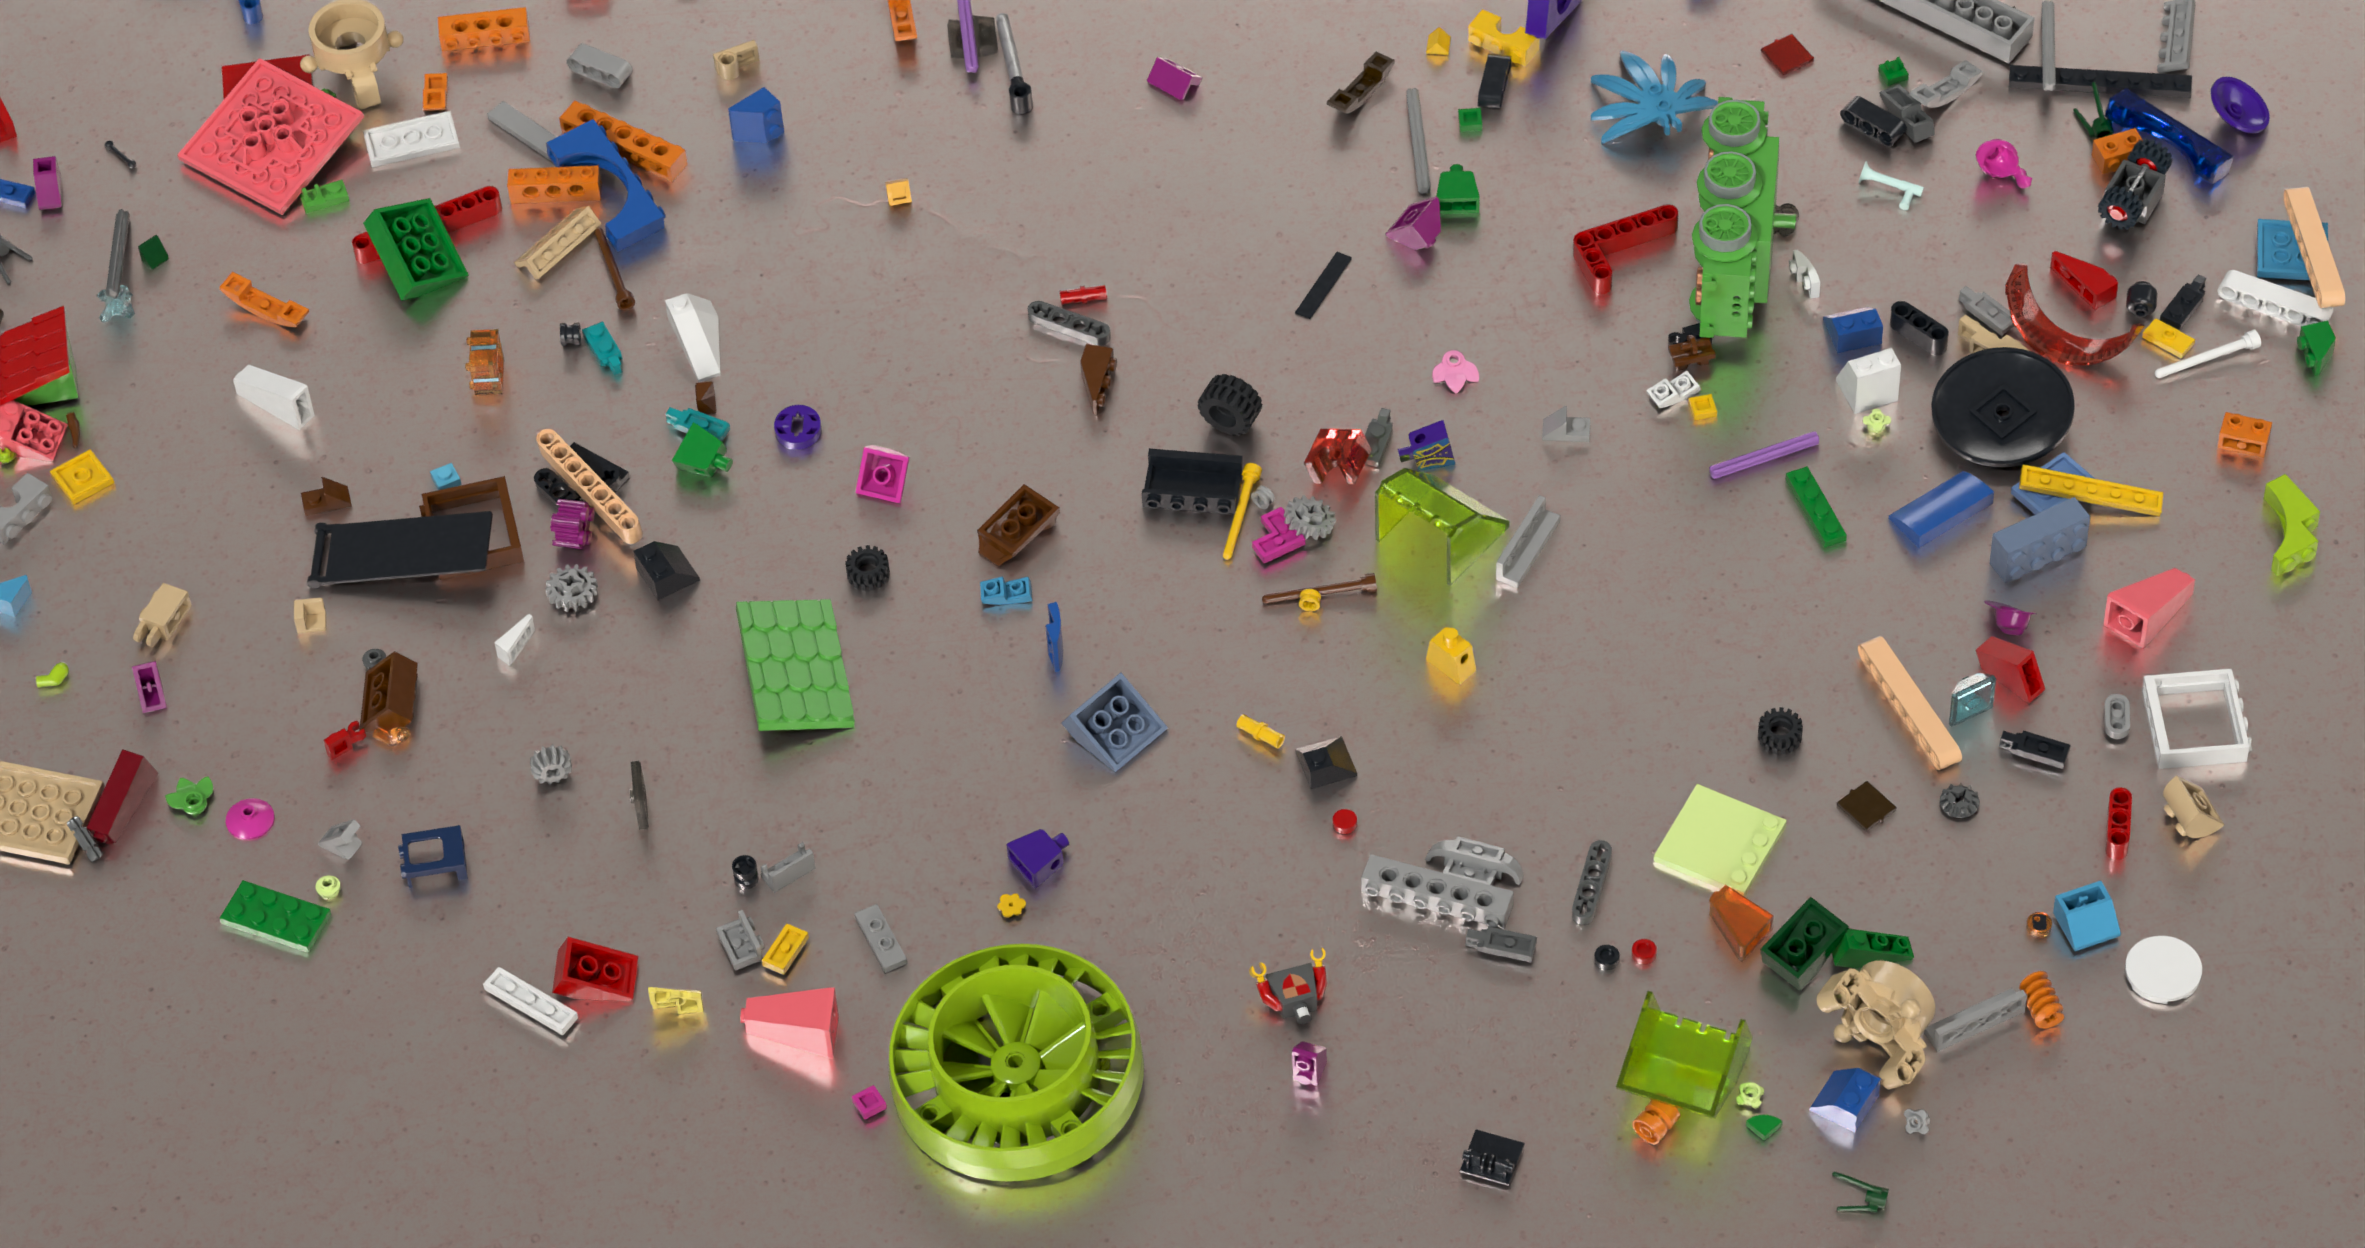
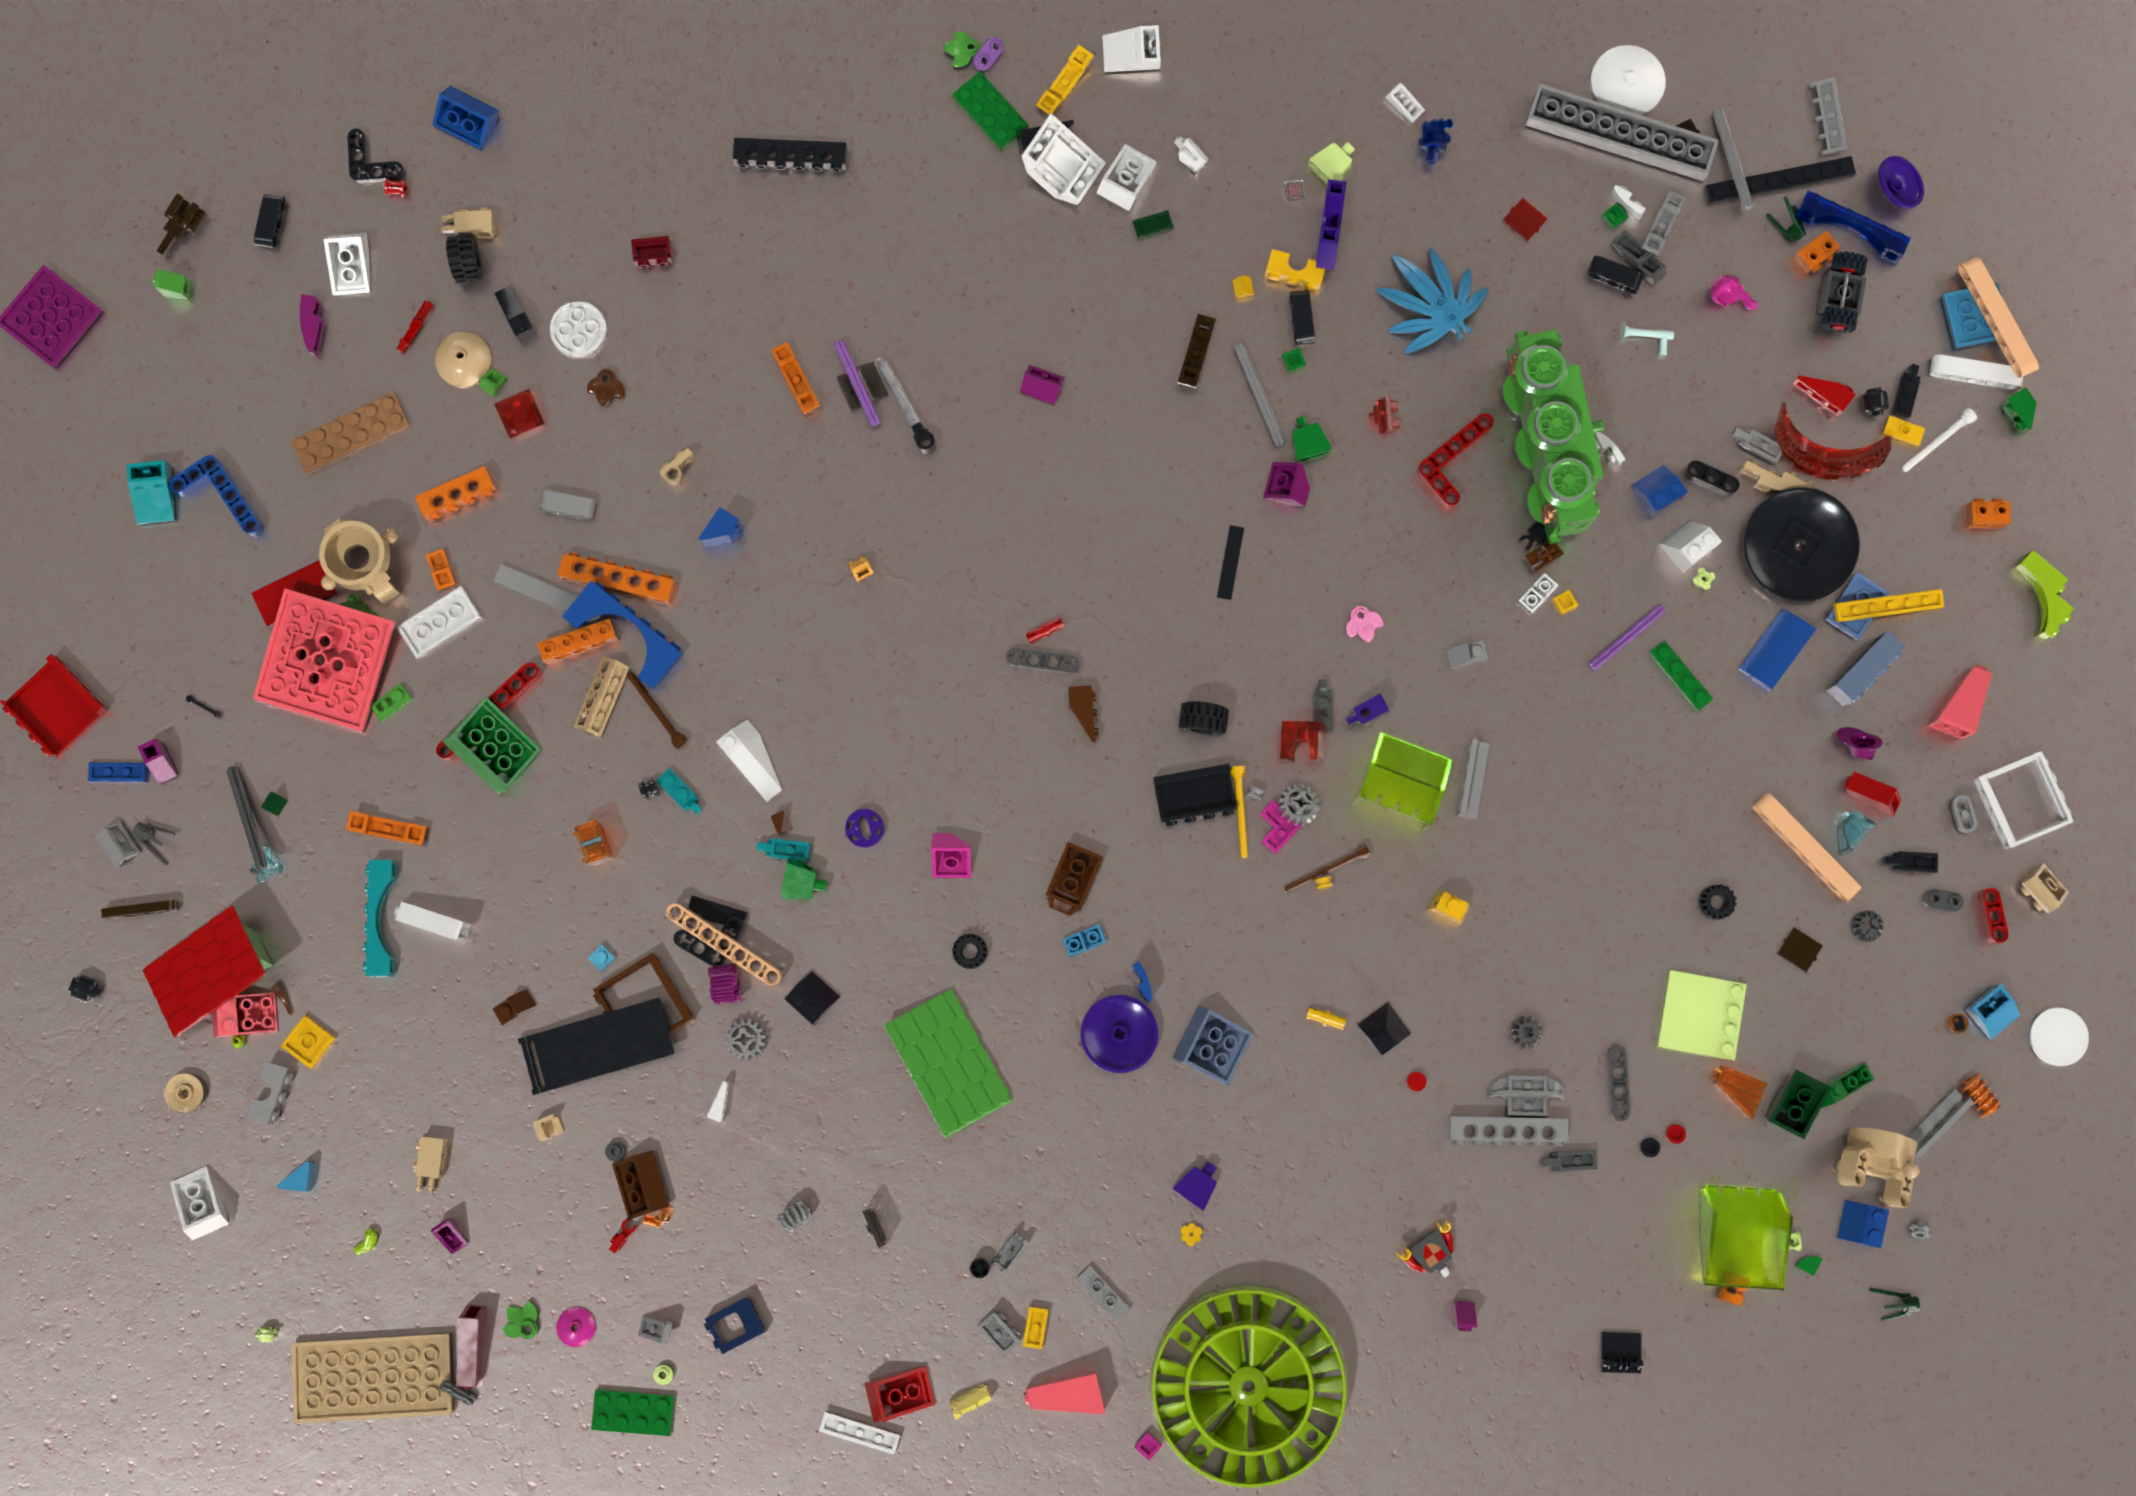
camera: 20 degrees left, 30 degrees up
none -> teal arch [363,860,396,977]
none -> dark purple dish [1080,995,1158,1073]
none -> clear red hips [1368,396,1400,434]
none -> dark grey gear [1510,1016,1544,1049]
none -> white slope [1611,185,1646,220]
none -> dark grey plate [1923,889,1964,912]

